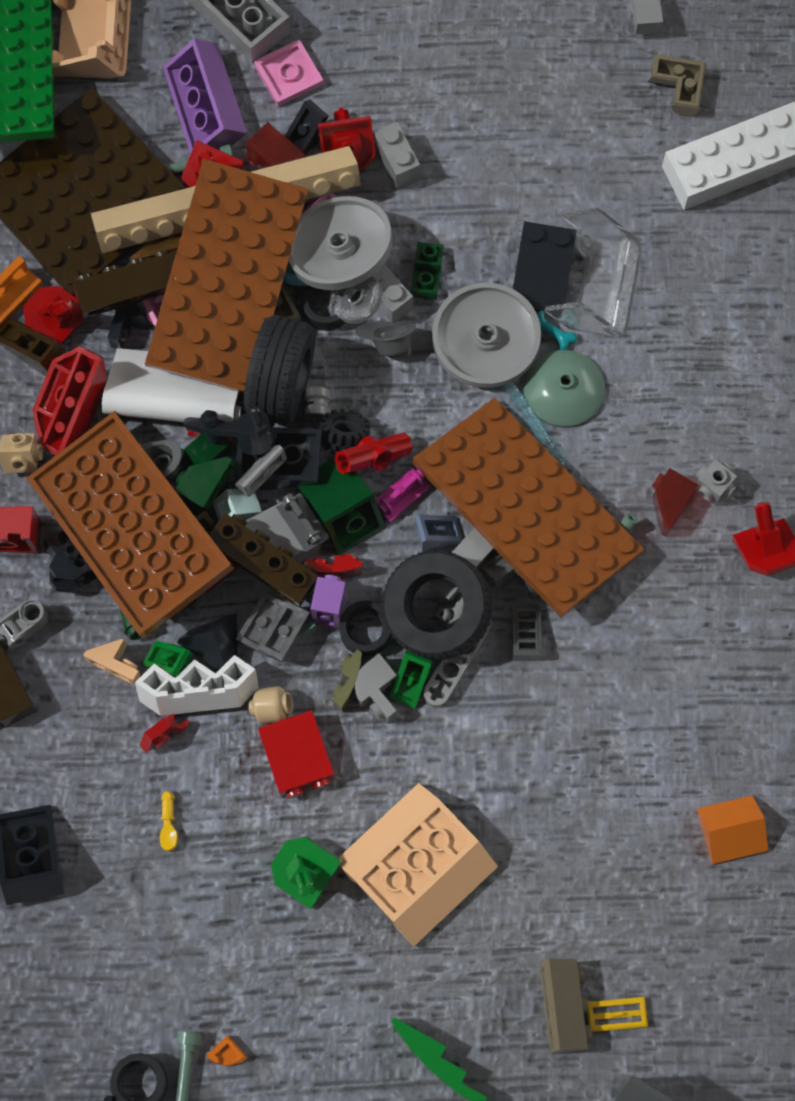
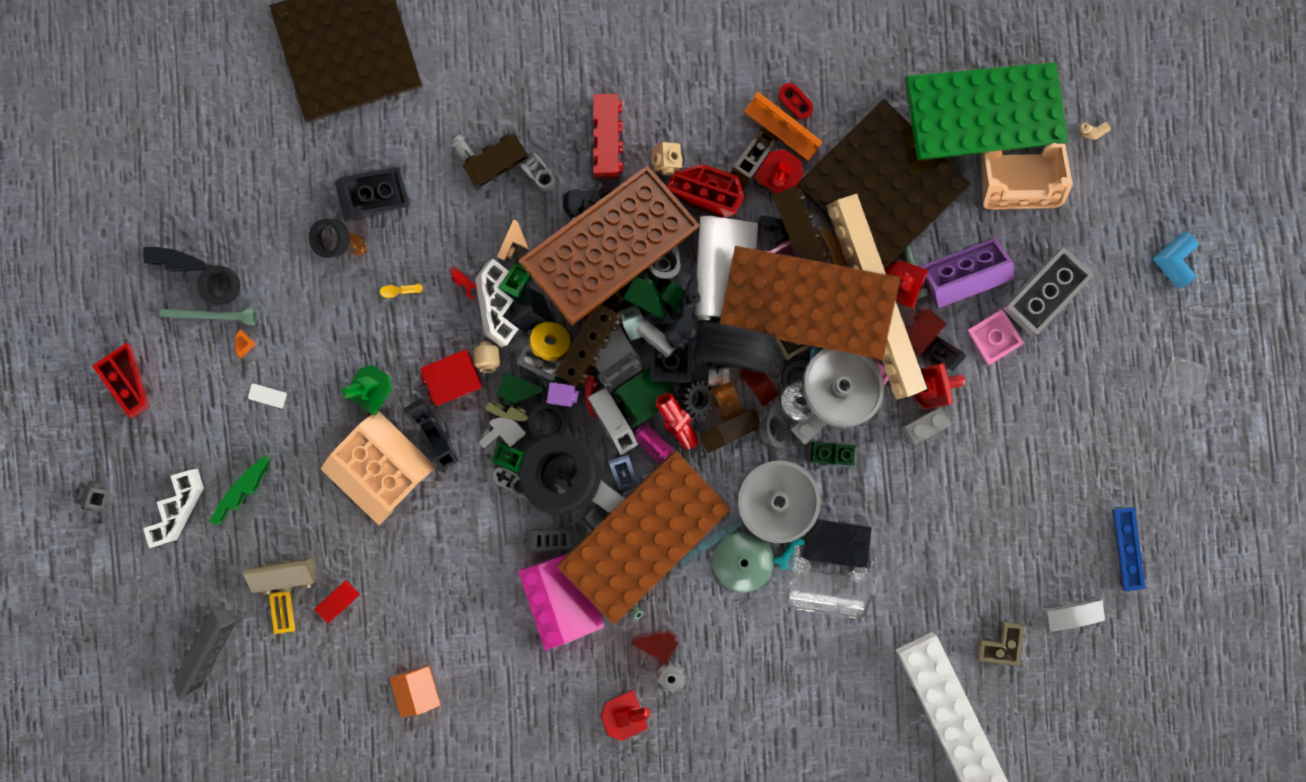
camera: 85 degrees right, 15 degrees up
none -> white sticker [248,383,287,408]
none -> black tyre [309,219,350,258]
none -> red slope [313,580,360,624]
none -> clear orange arm [349,232,367,257]
none -> black arch [403,398,459,471]
none -> dark green slope [496,372,545,405]
none -> dark pink slope [518,553,604,650]
none -> yellow tile [529,322,571,361]
none -> light grey slope [588,387,638,455]
none -> dark brown slope [699,408,760,453]
none -> clear orange slope [712,381,744,421]
none -> clear red slope [738,370,779,407]

